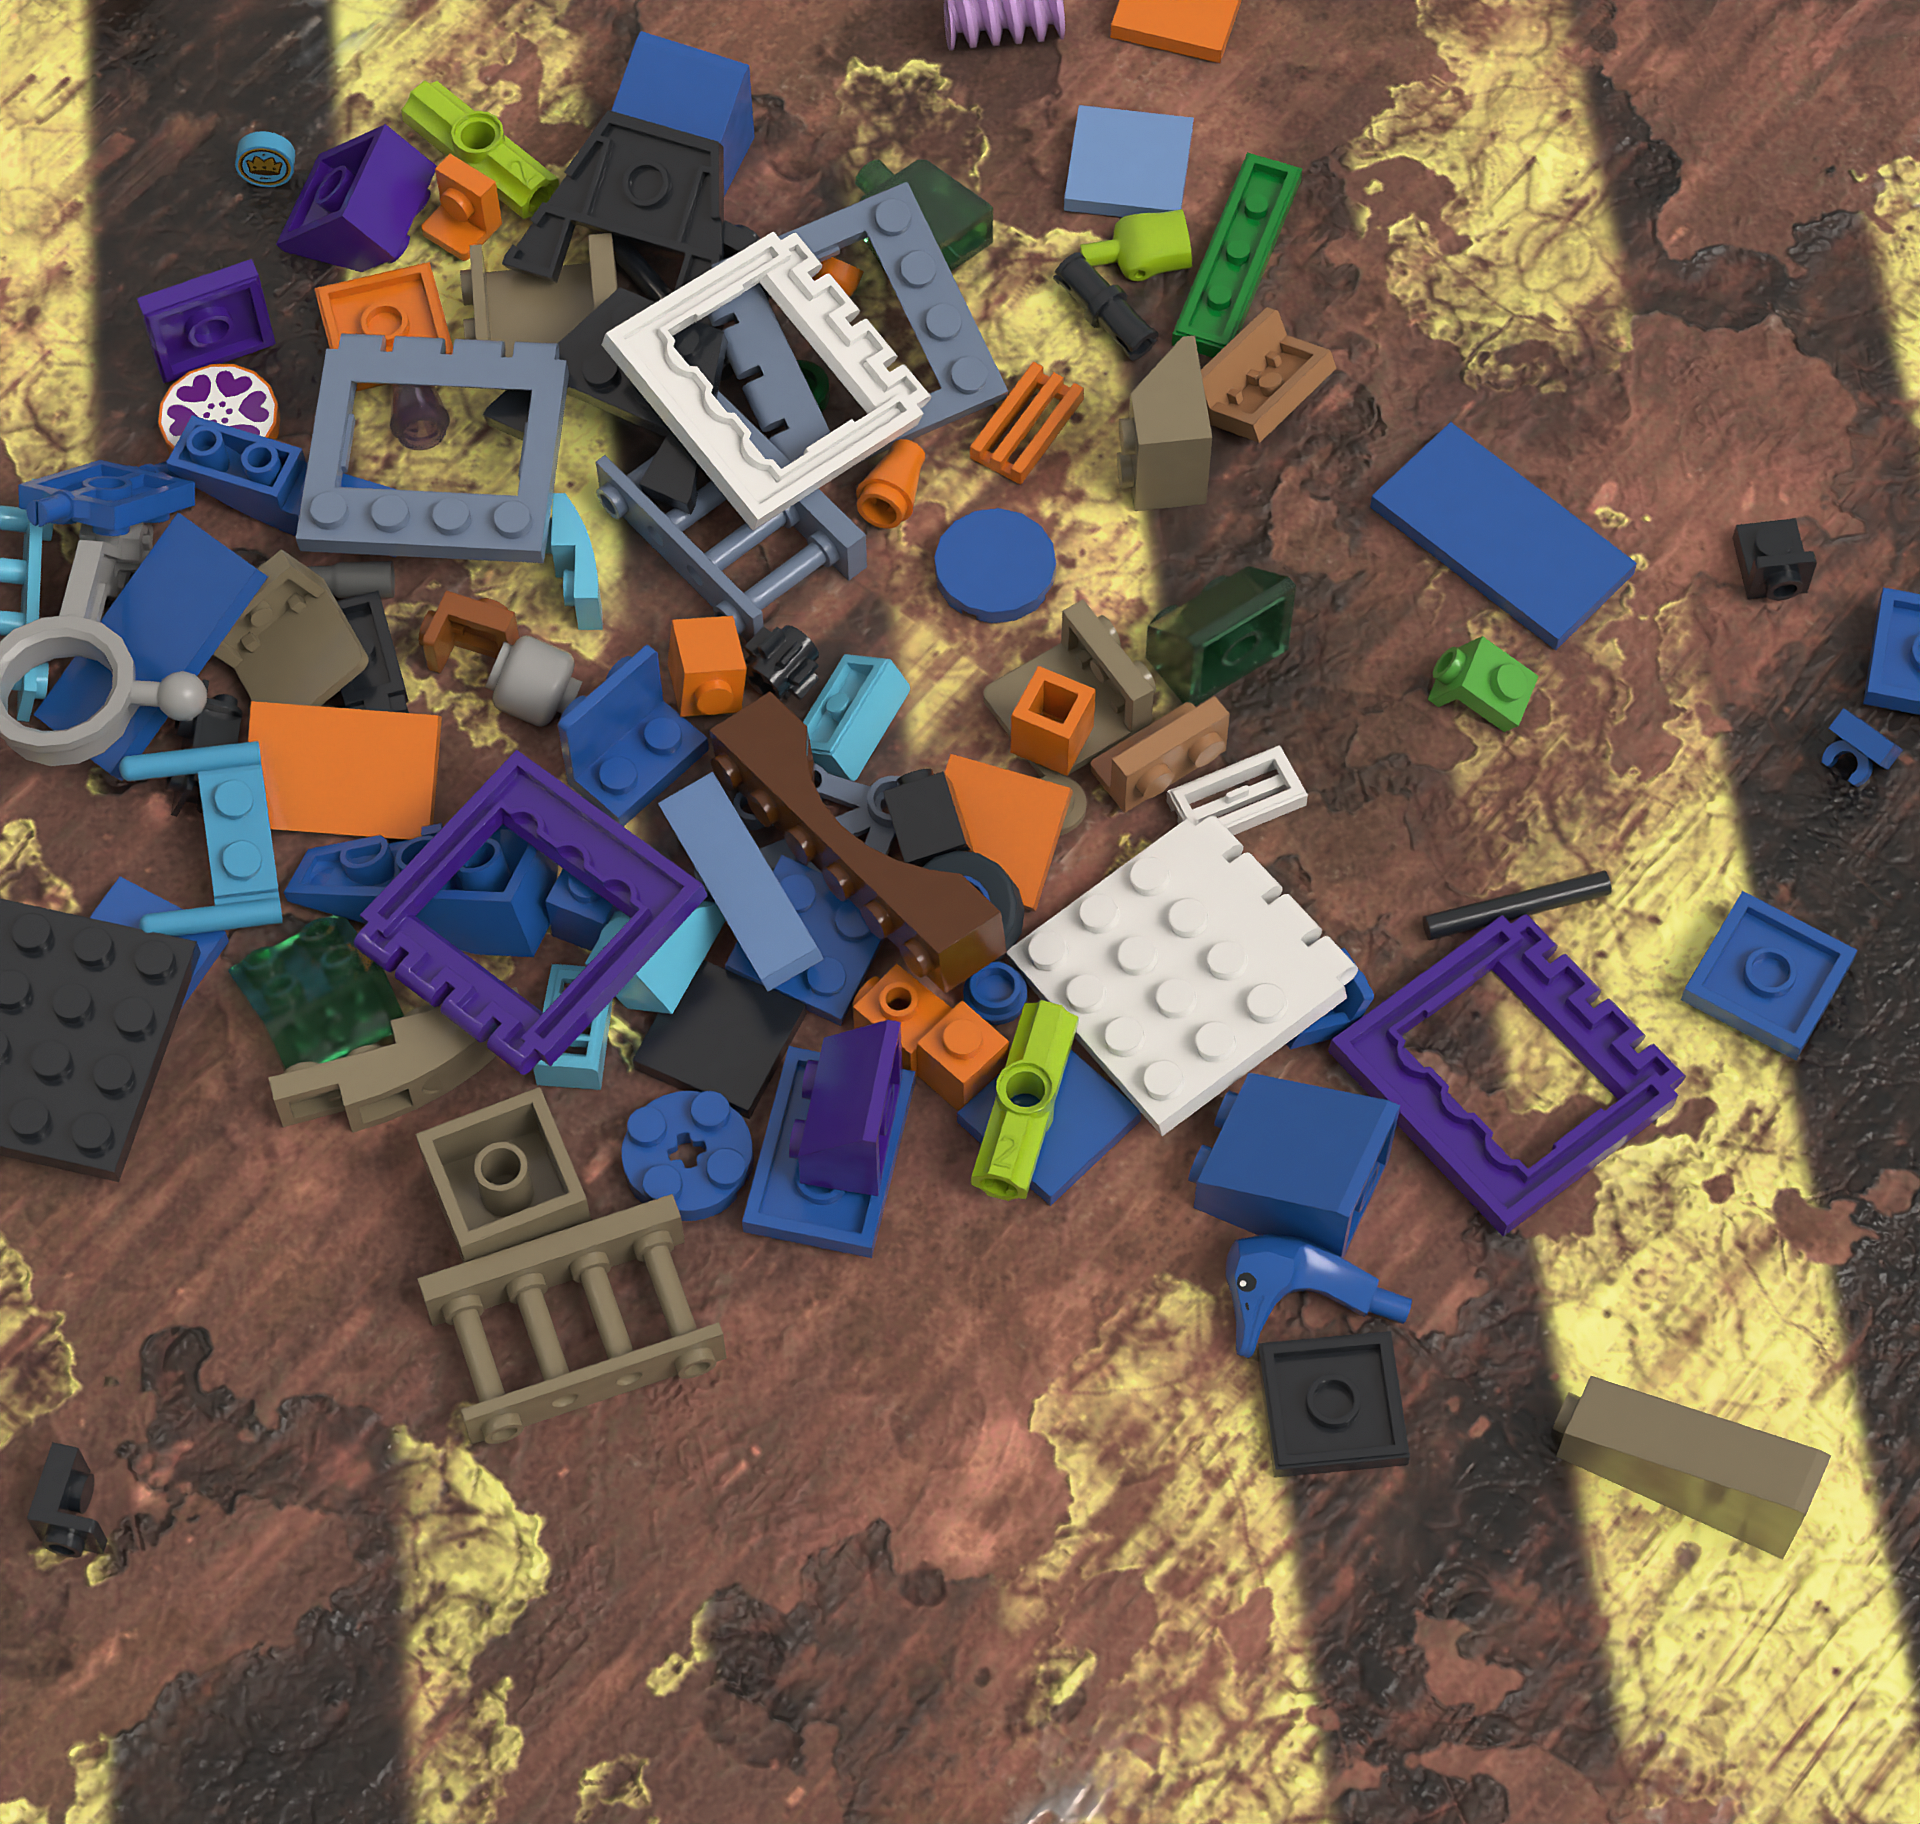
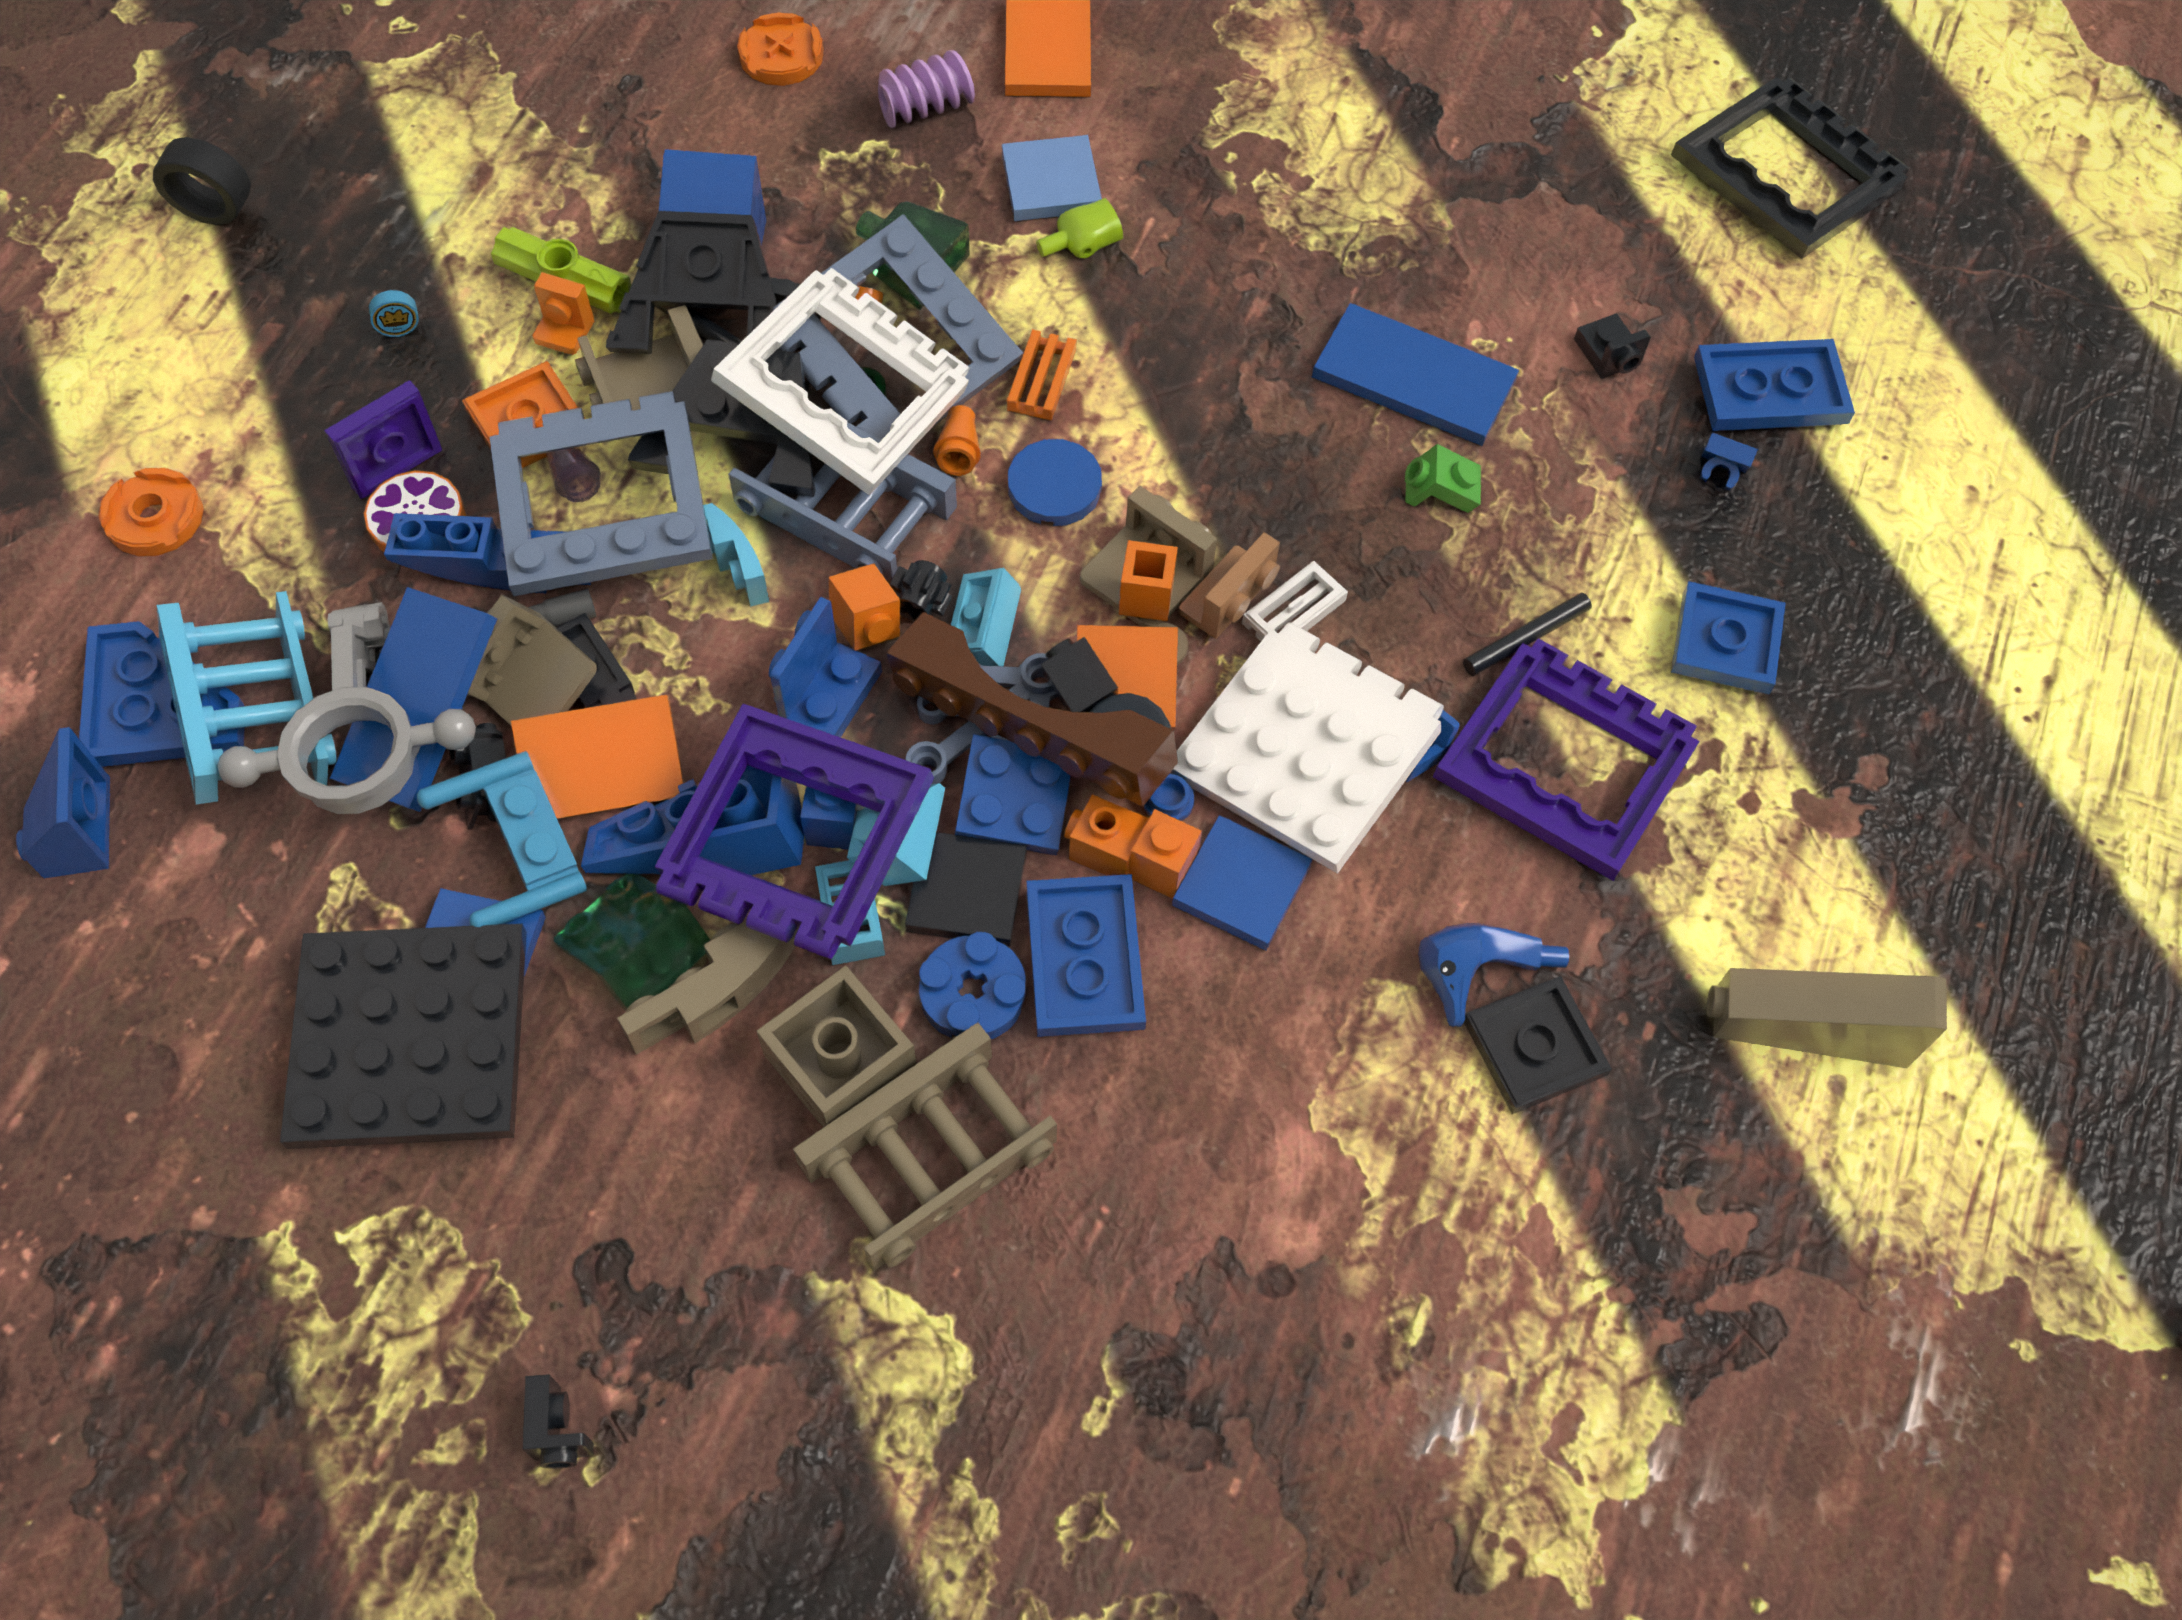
camera: 20 degrees left, 0 degrees up
blue plate [18,460,195,536] -> none
dark purple slope [276,124,437,272] -> none
dark orange bracket [418,591,519,673] -> none
light grey head [485,635,582,727] -> none
medium blue tile [658,772,824,992] -> none
dark purple slope [789,1020,903,1196] -> none
lime piece [971,1000,1079,1201] -> none
black pin [1053,252,1159,360] -> none
dark tan slope [1117,335,1212,511] -> none
clear green slope [1145,566,1296,706] -> none
green tile [1172,152,1303,358] -> none
blue slope [1188,1073,1400,1258] -> none
medium nougat bracket [1201,307,1336,443] -> none

